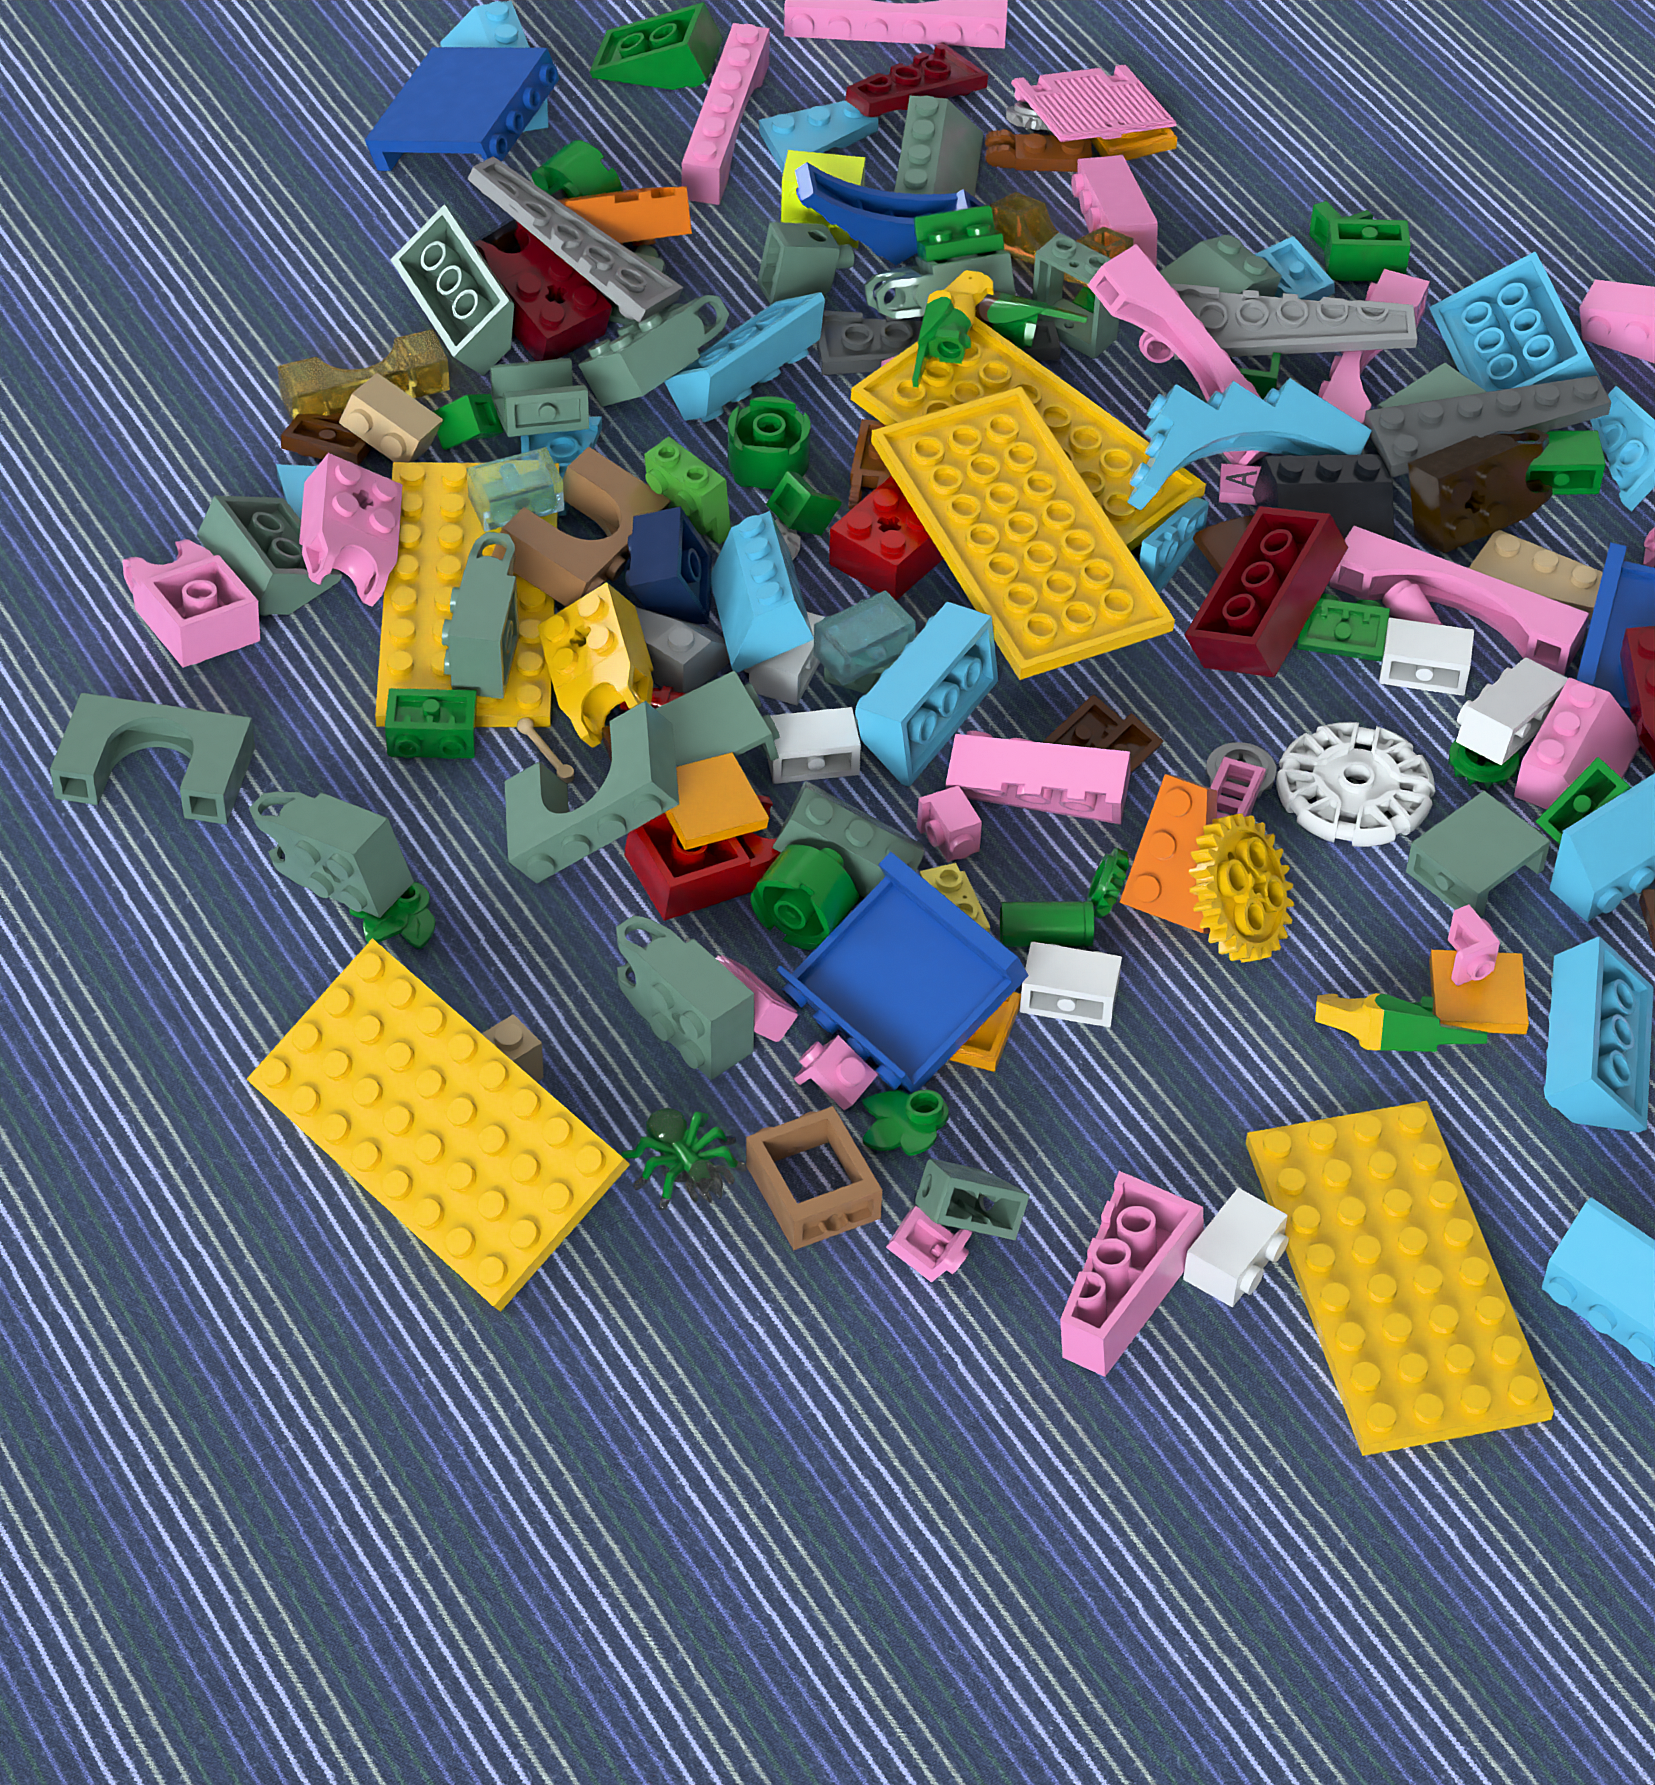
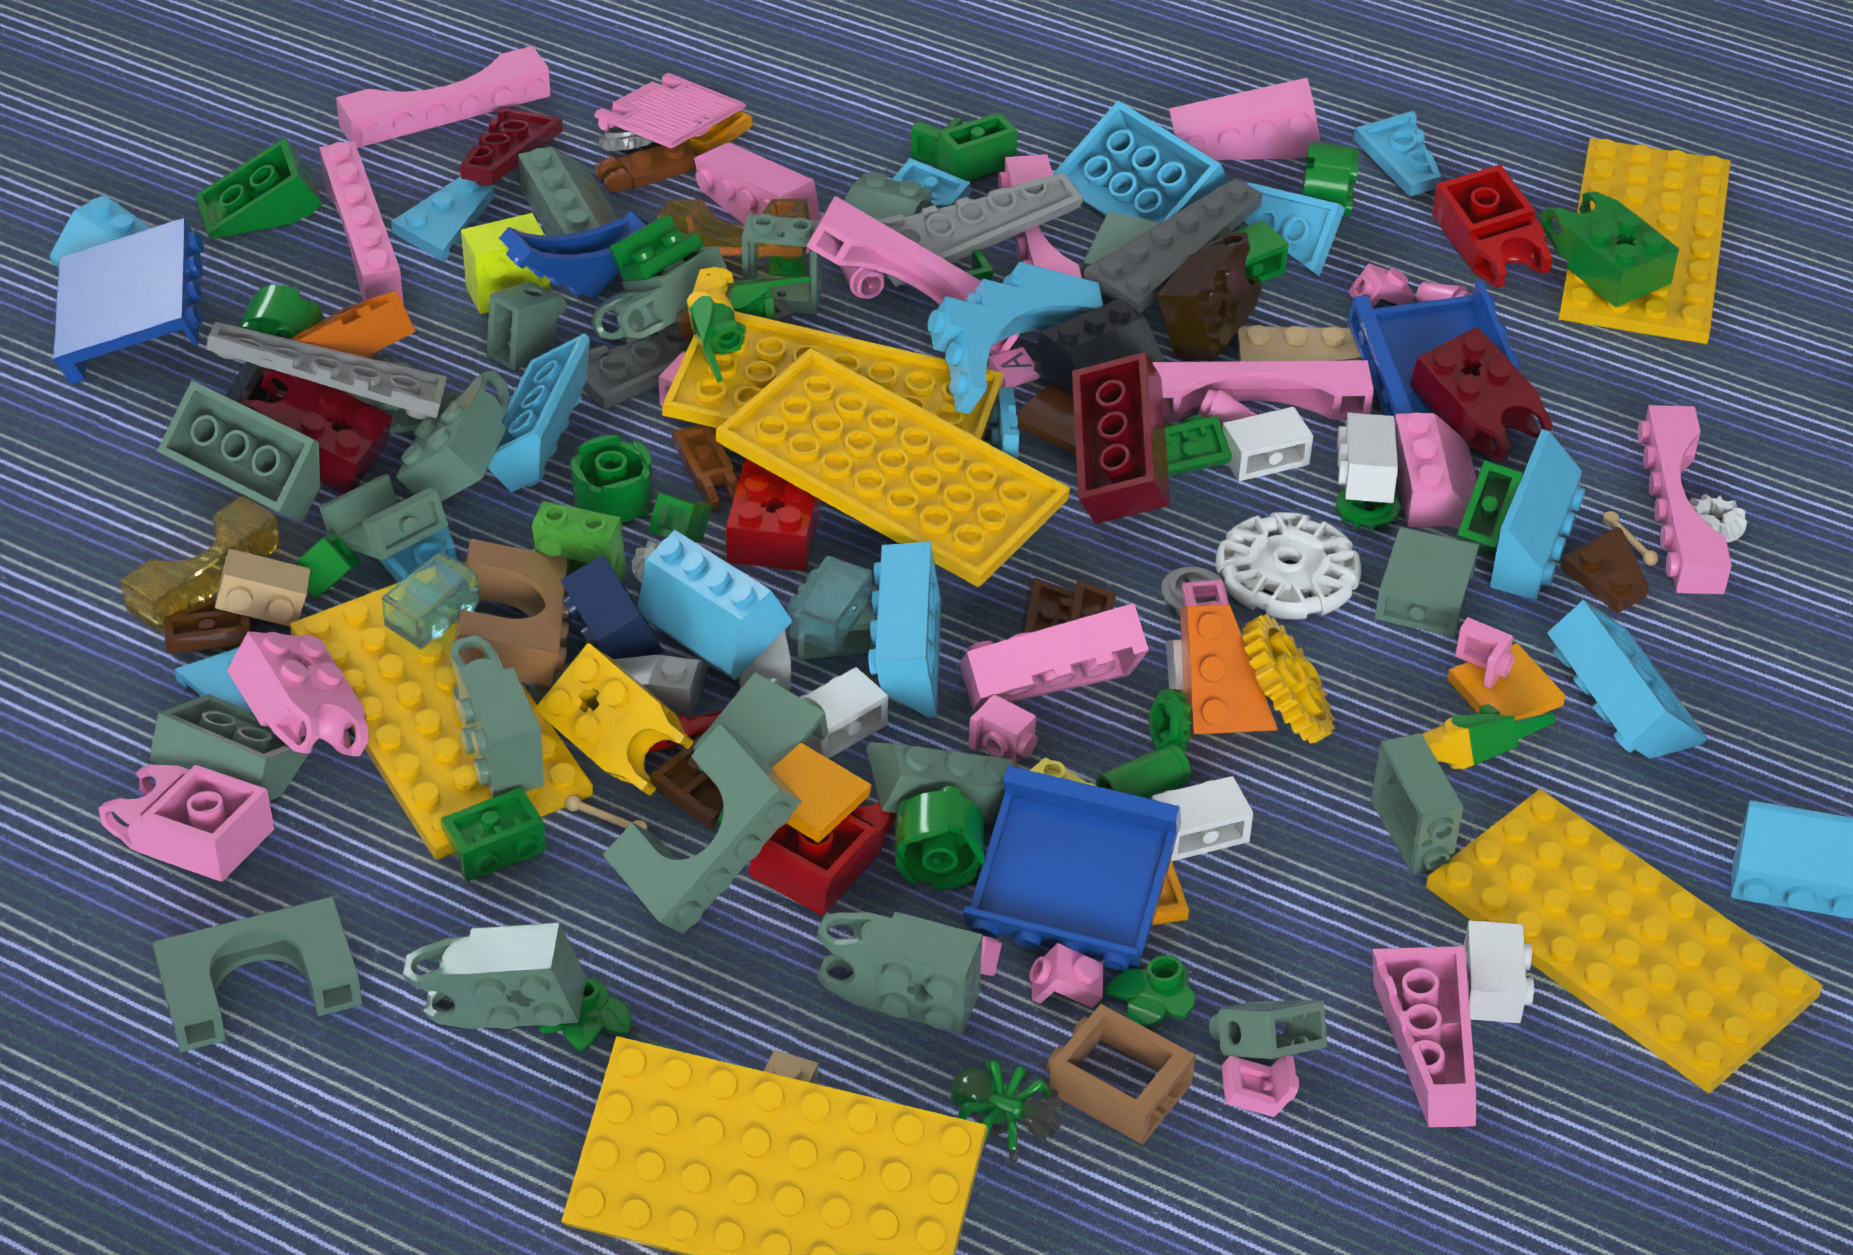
camera: 30 degrees left, 5 degrees down
none -> sand green window [1371,733,1464,875]

